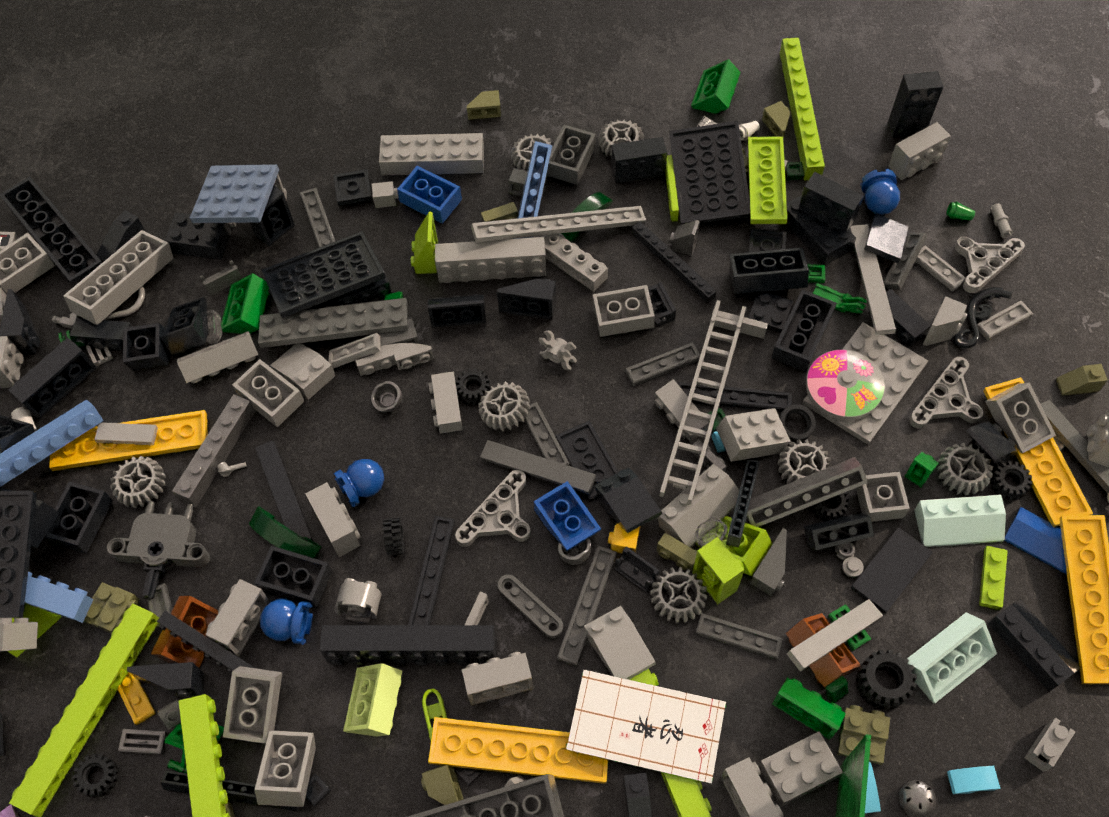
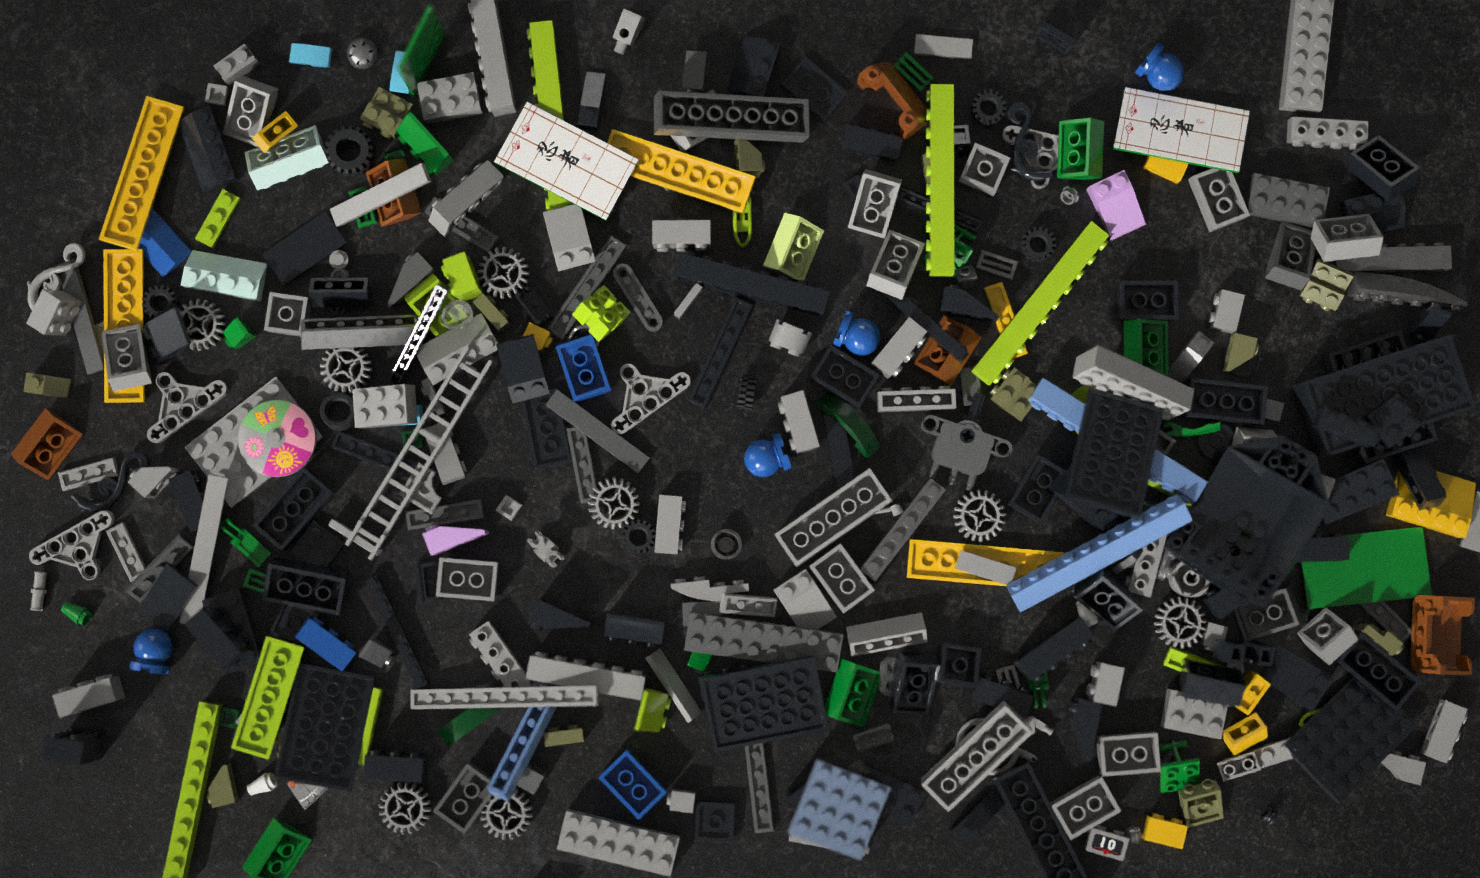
camera: 170 degrees left, 25 degrees up
none -> dark orange slope [11,408,83,480]
none -> light grey plate [205,83,228,106]
none -> light grey slope [223,76,279,147]
none -> yellow brick [252,111,298,153]
none -> blue brick [295,617,356,671]
none -> light grey tile [399,462,442,515]
none -> lavender slope [423,524,489,555]
none -> light grey wedge [429,160,504,237]
none -> light grey tile [496,494,522,521]
none -> lime brick [572,285,630,342]
none -> light grey tile [646,648,702,722]
none -> light grey brick [774,468,893,567]
none -> light grey brick [877,386,956,412]

